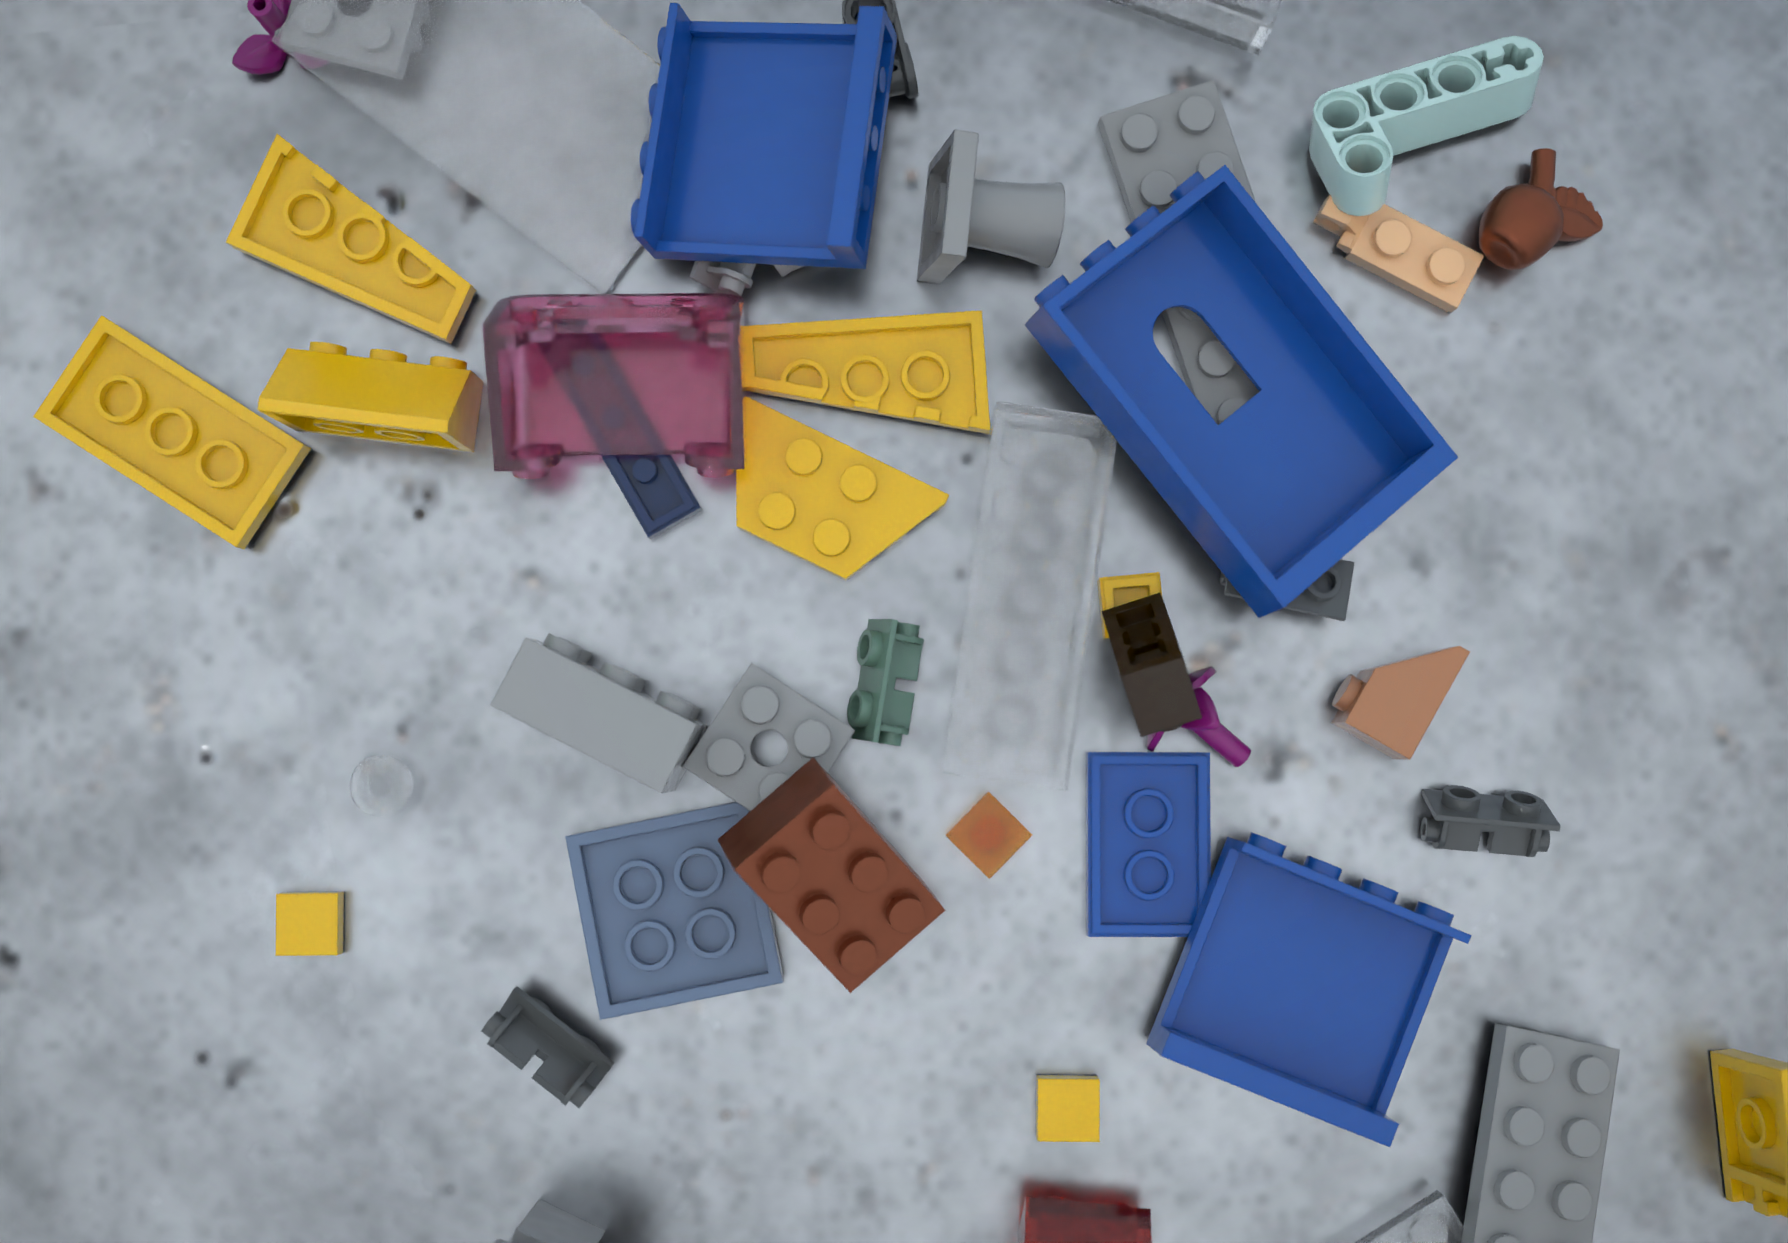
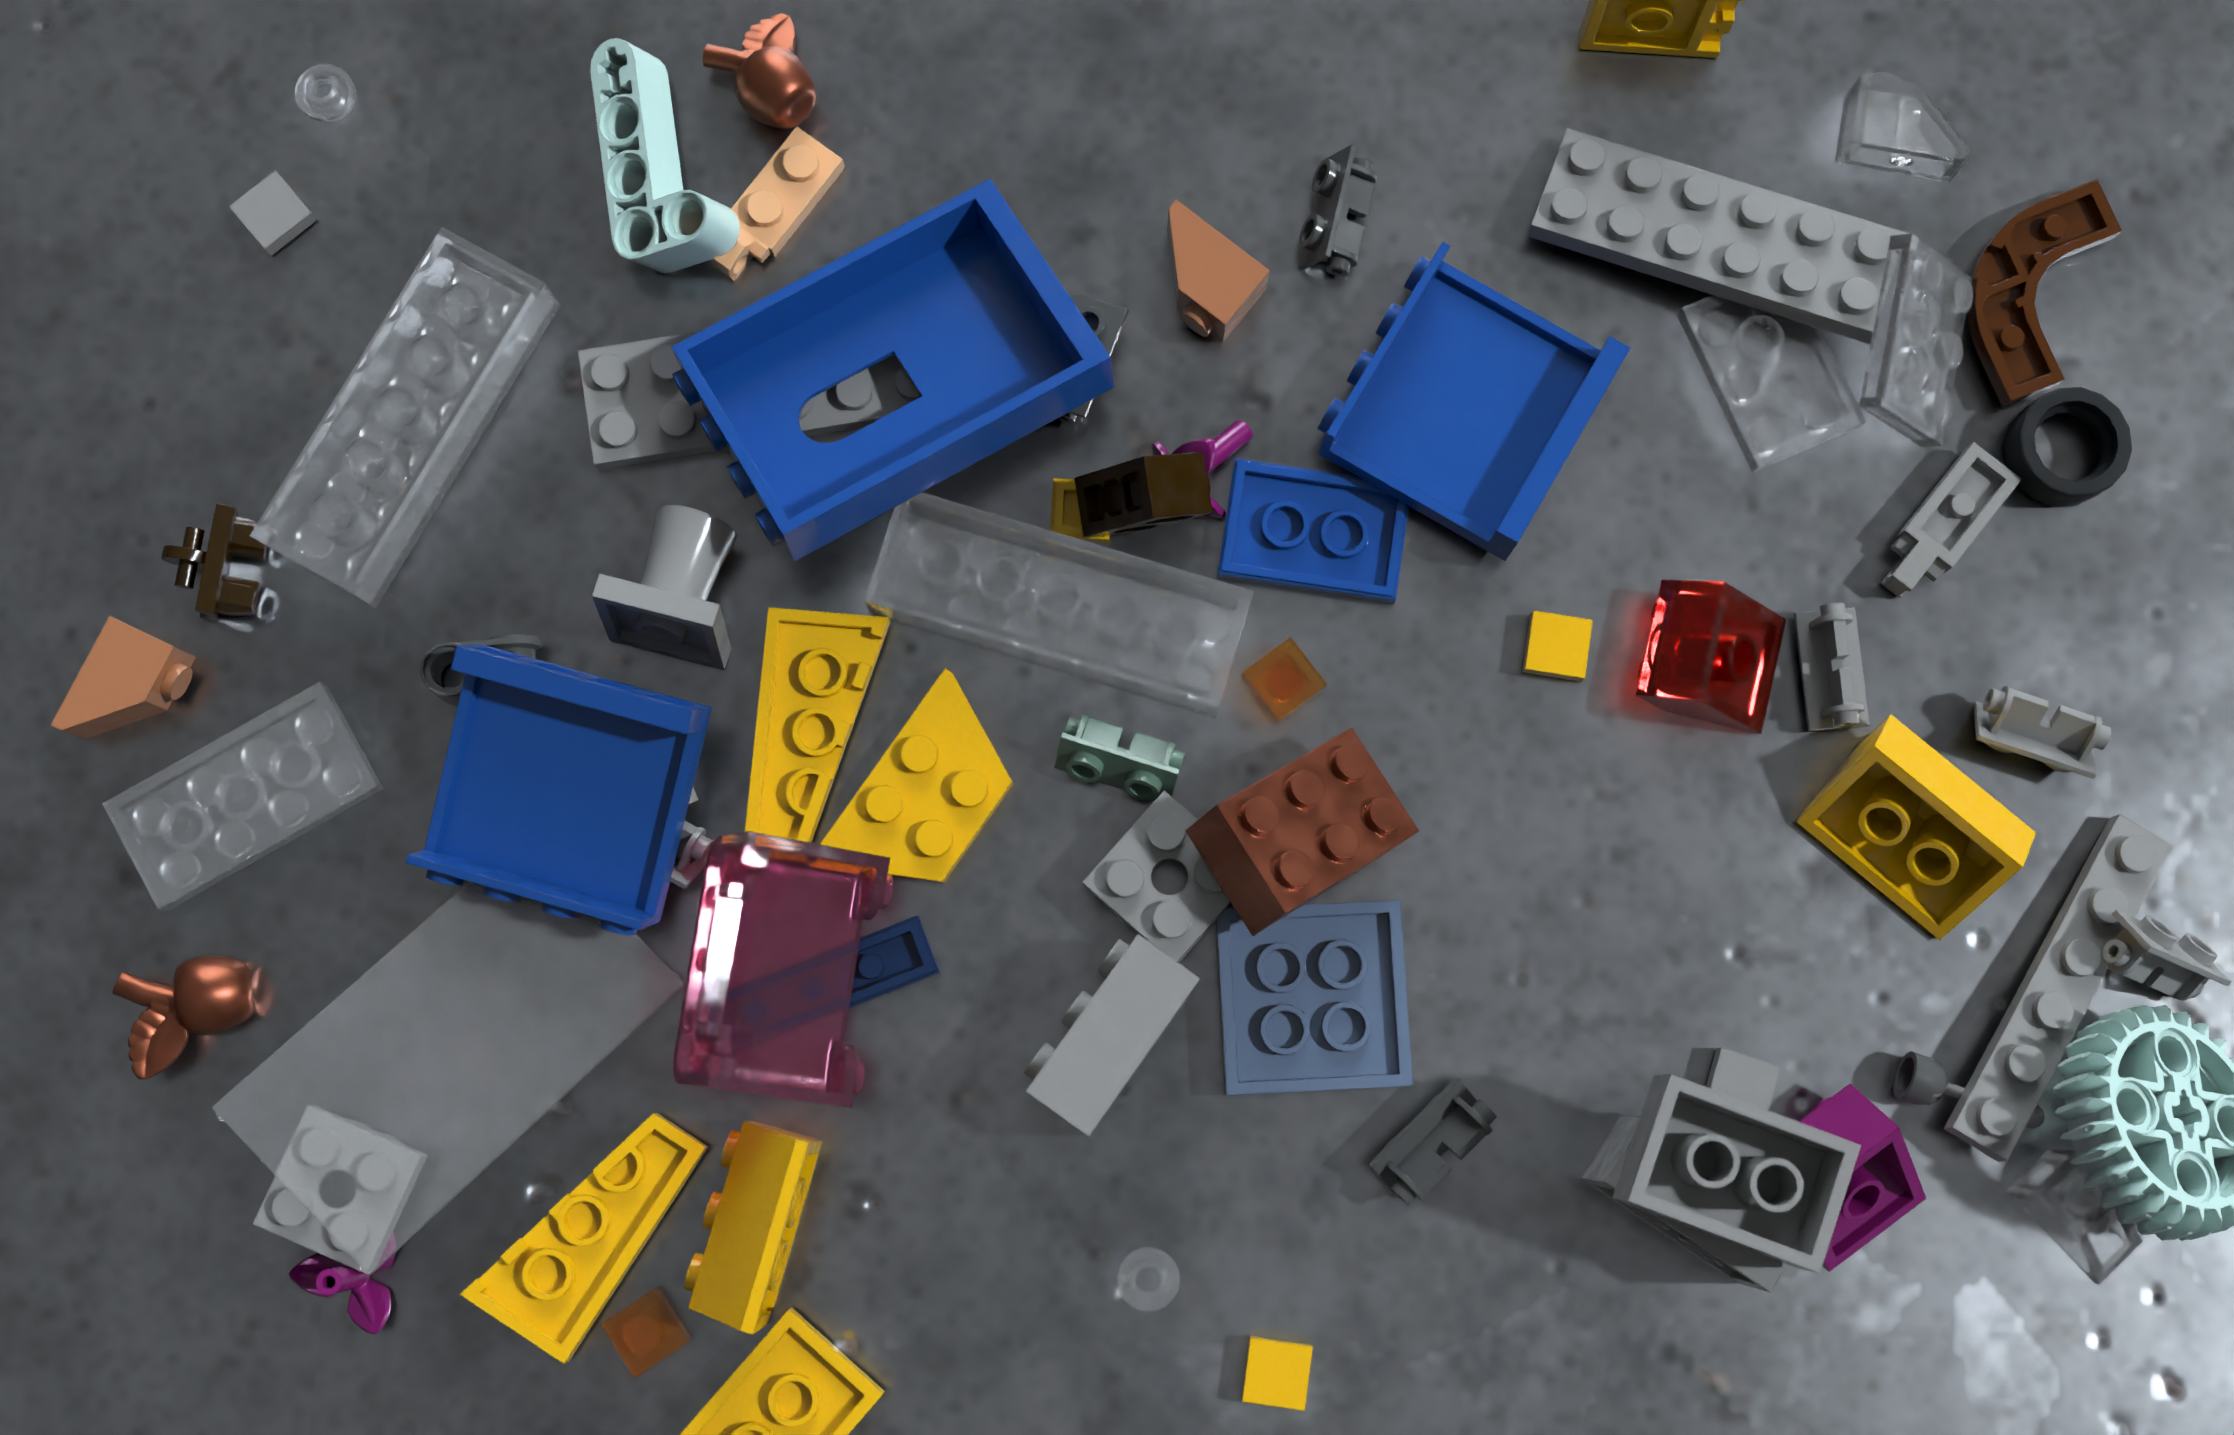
camera: 80 degrees left, 5 degrees down
none -> clear orange plate [601,1287,692,1378]

